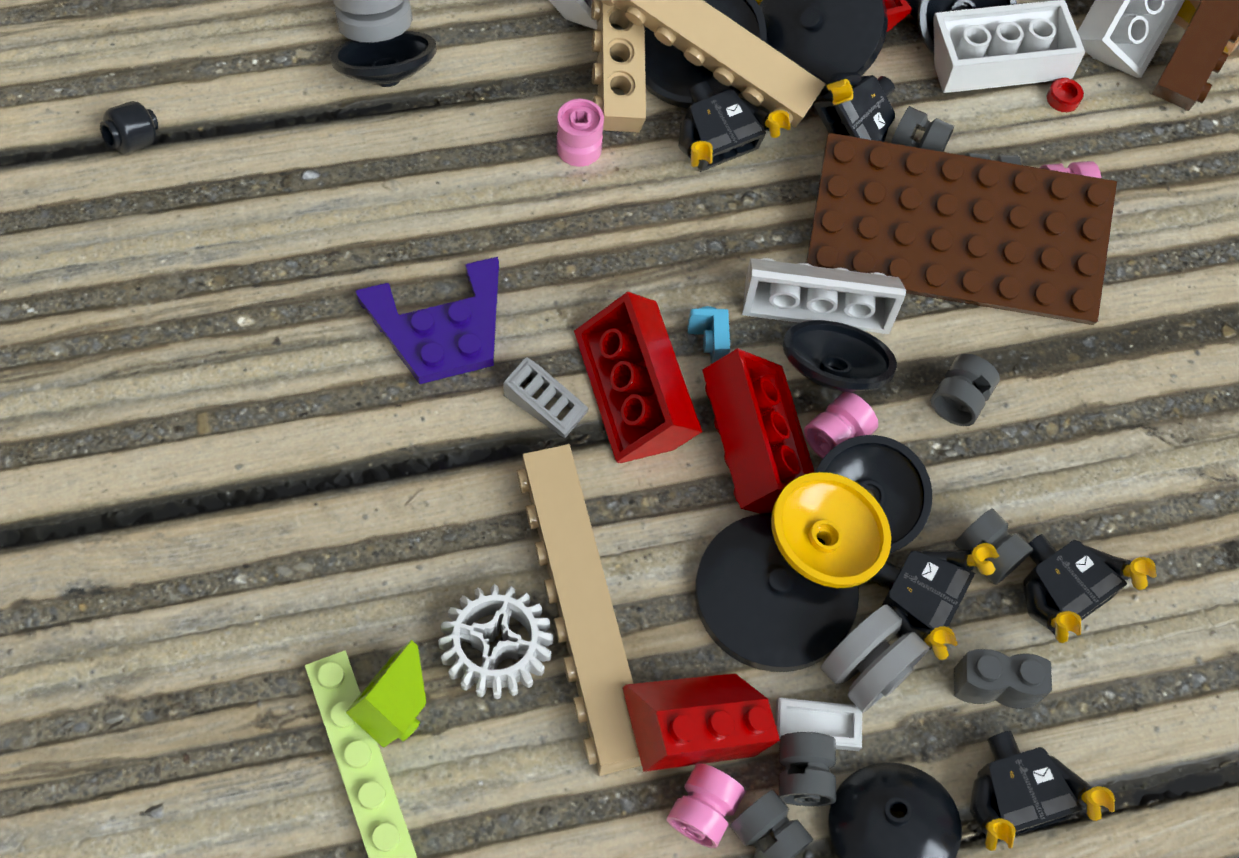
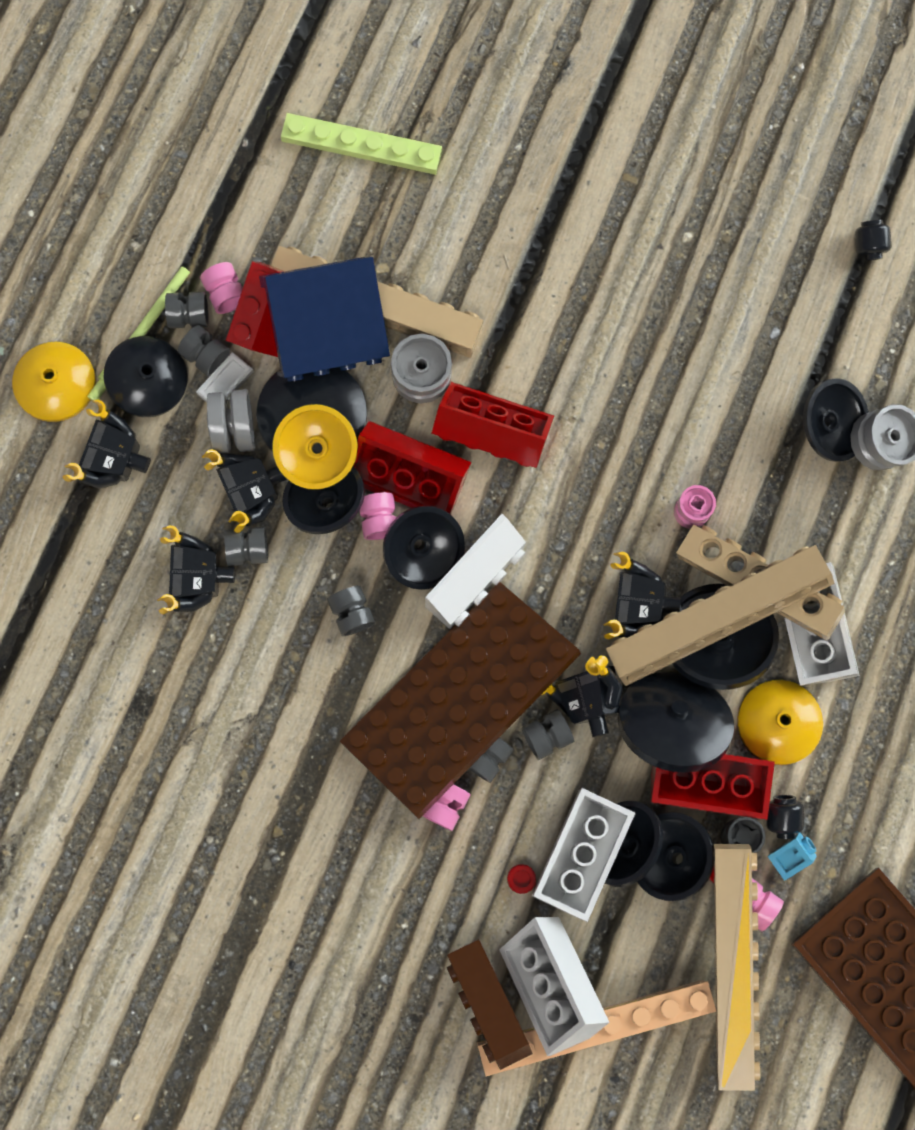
camera: 125 degrees right, 15 degrees up
lime slope [345,640,427,748] -> none
dark purple wing [356,256,499,384] -> none
white gear [438,584,553,700] -> none
light grey slope [503,357,589,438] -> none
medium azure bracket [687,306,730,364] -> none
dark grey brick [954,649,1052,709] -> none
none -> dark blue panel [259,257,390,381]
none -> light grey wheel [391,334,452,404]

